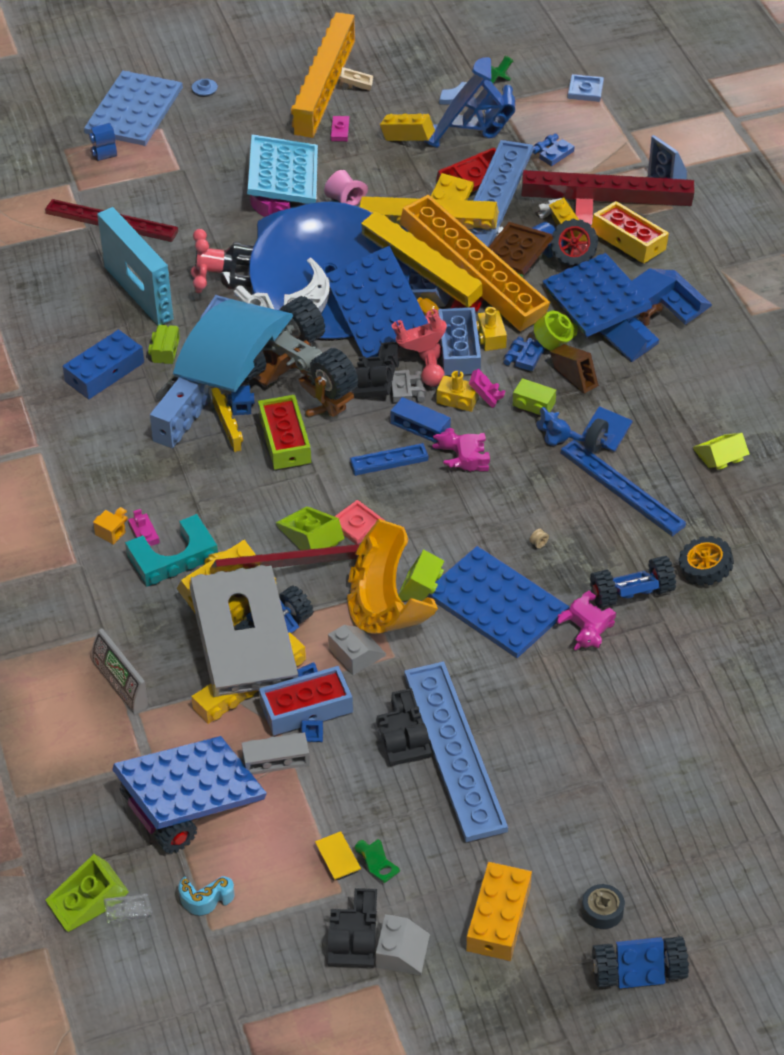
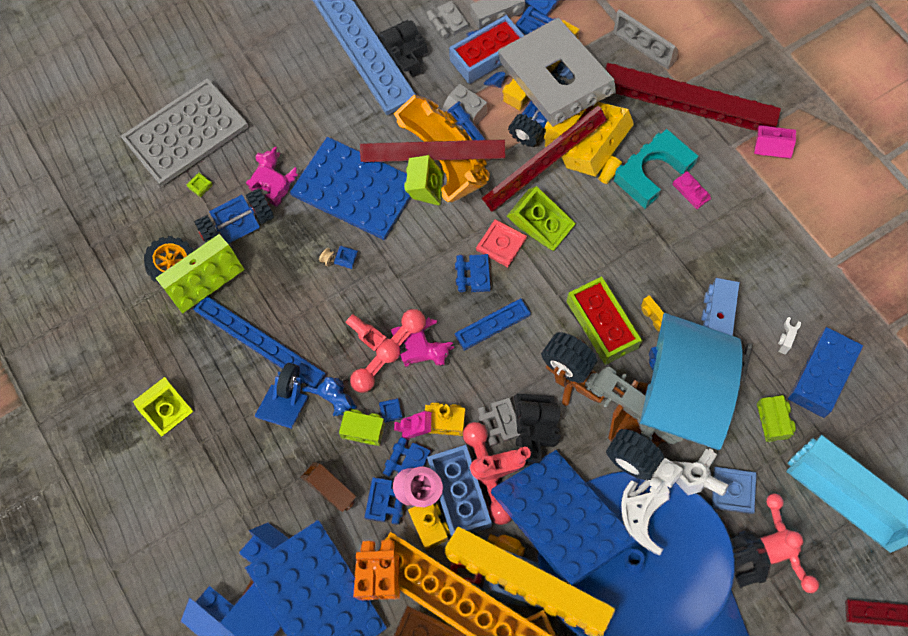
camera: 170 degrees right, 20 degrees up
light orange brick [93,507,128,545] -> none
blue brick [391,397,451,443] -> none
lime piece [534,310,578,351] -> none
none -> light grey plate [121,78,249,187]
none -> lime brick [156,234,245,314]
none -> lime tile [186,173,213,198]
none -> blue tile [334,246,358,269]
none -> coral connector [345,309,426,393]
none -> orange hips [354,540,400,600]
none -> dark red tile [360,139,506,162]
none -> blue tile [379,398,402,423]
none -> blue plate [383,437,431,477]
none -> bright pink hat [393,466,443,507]
none -> light grey plate [427,1,468,39]
none -> blue pin [447,101,486,140]
none -> blue plate [455,254,490,292]
none -> blue plate [515,6,556,35]
none -> dark red brick [605,63,781,131]
none -> white plate [650,458,683,495]
none -> dark pink brick [754,126,796,158]
none -> white plate [778,317,801,355]

